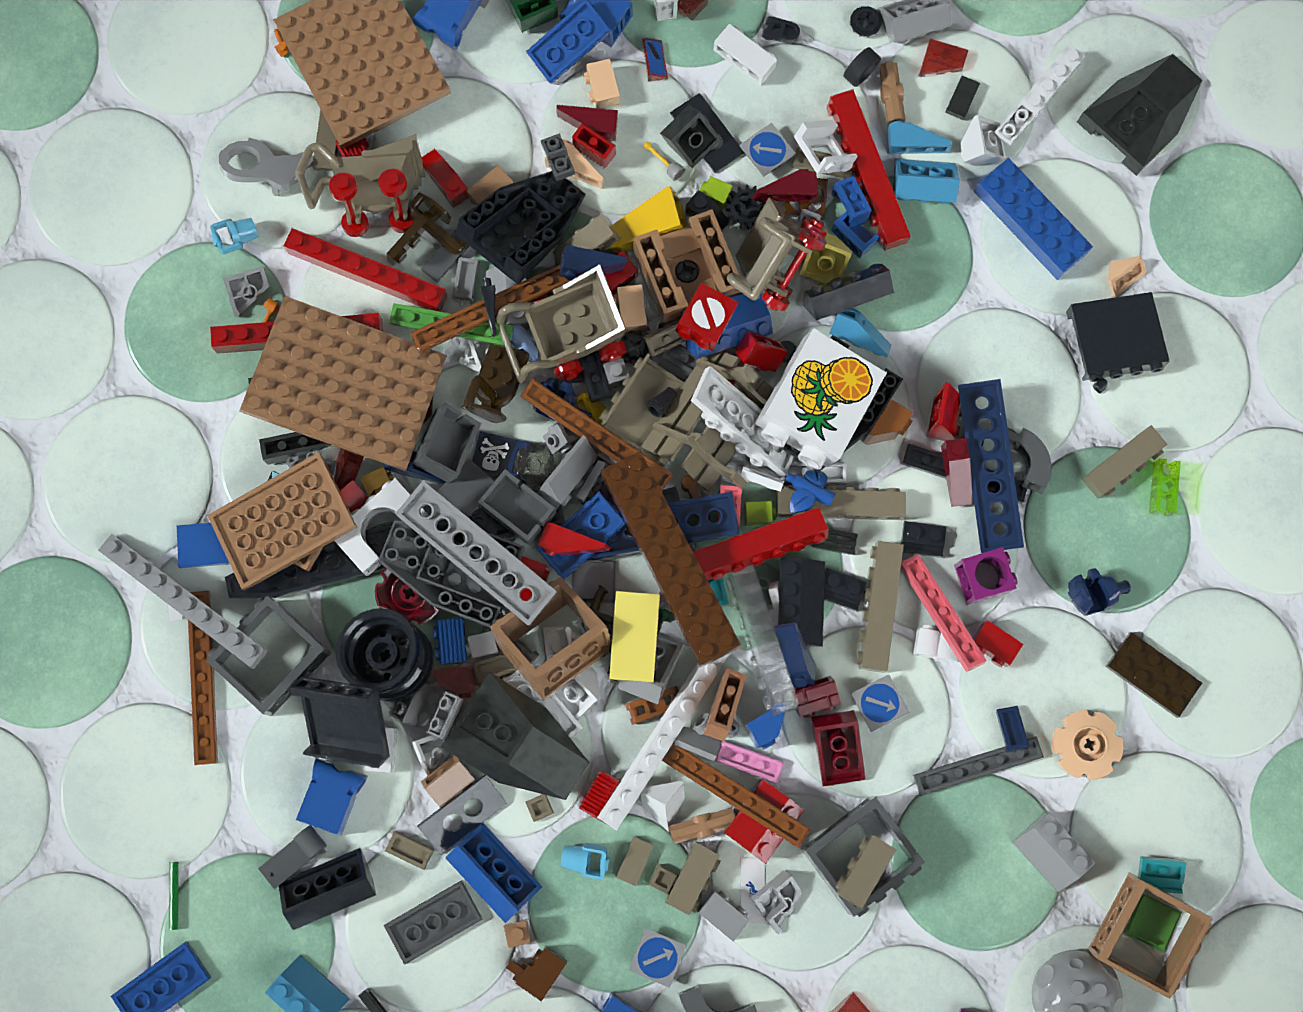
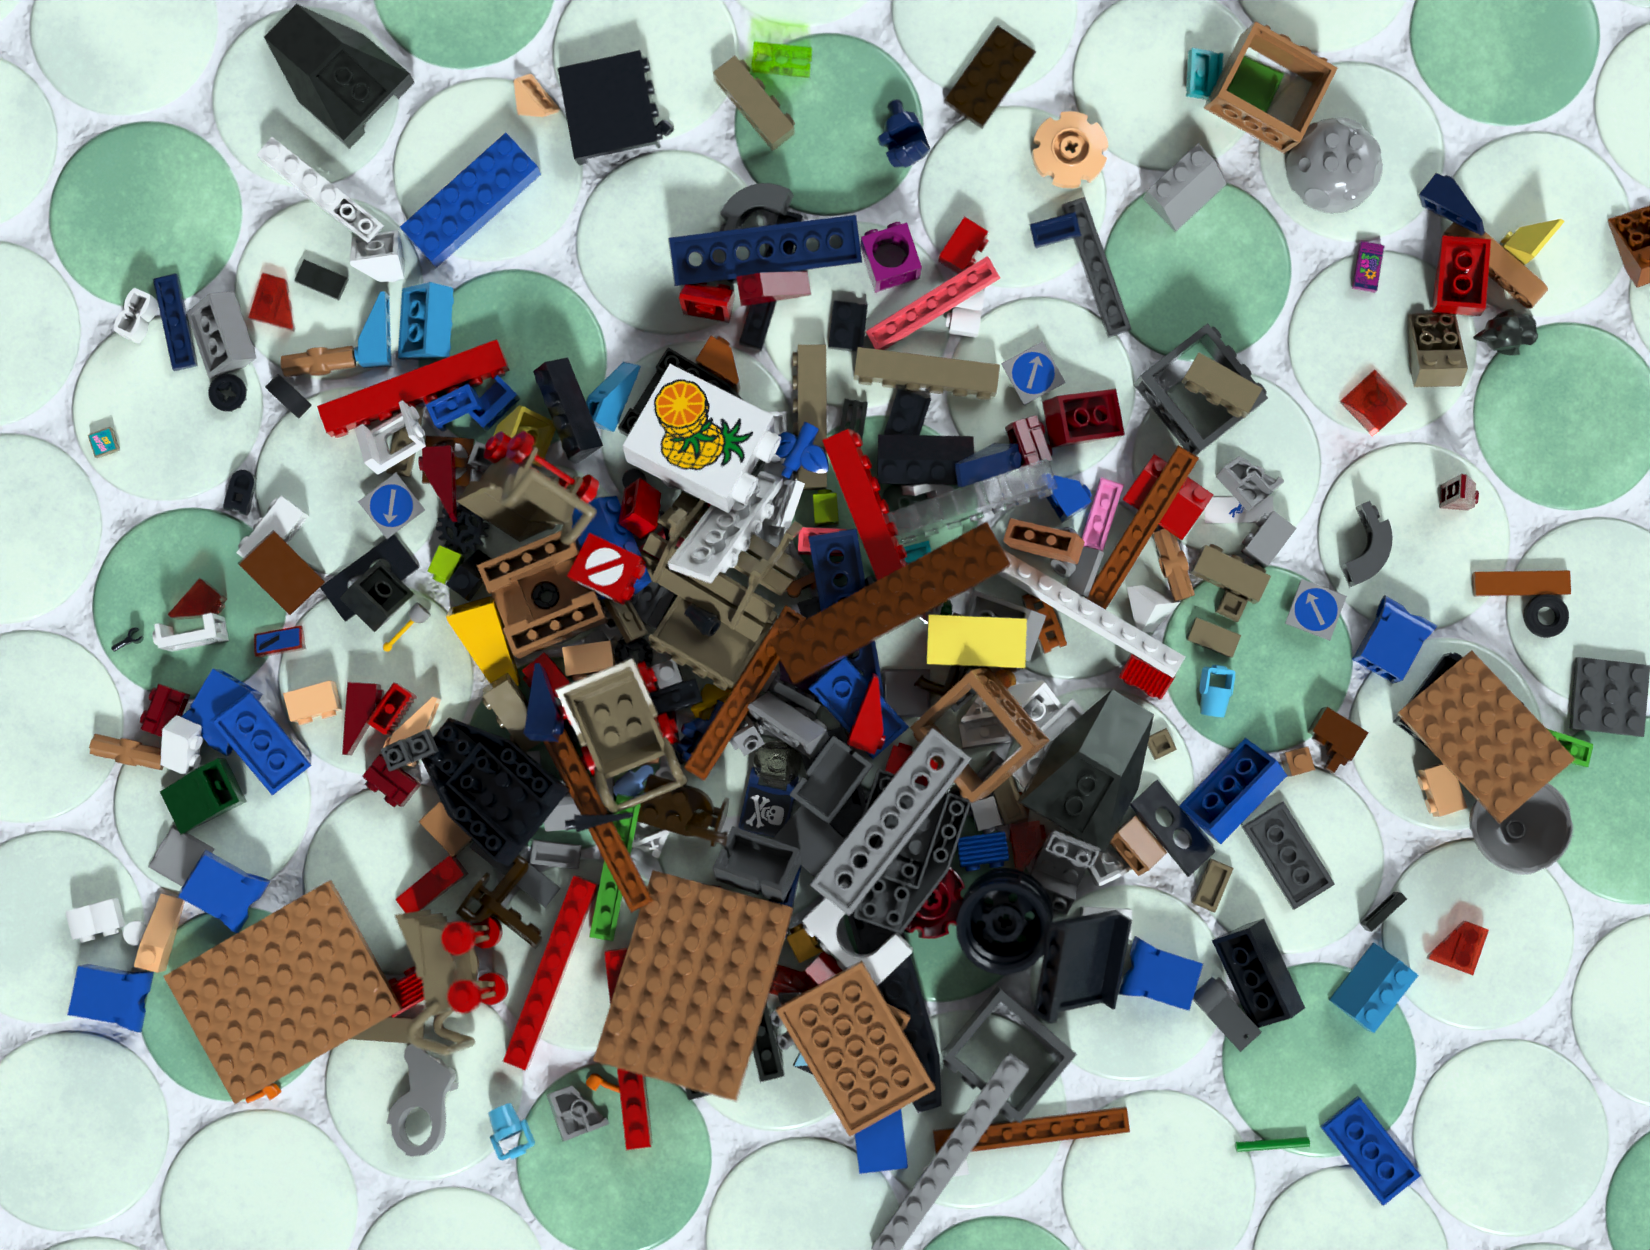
camera: 90 degrees left, 5 degrees up
none -> reddish brown tile [238,530,325,615]
none -> dark red brick [362,754,421,808]
none -> clear orange plate [995,669,1016,689]

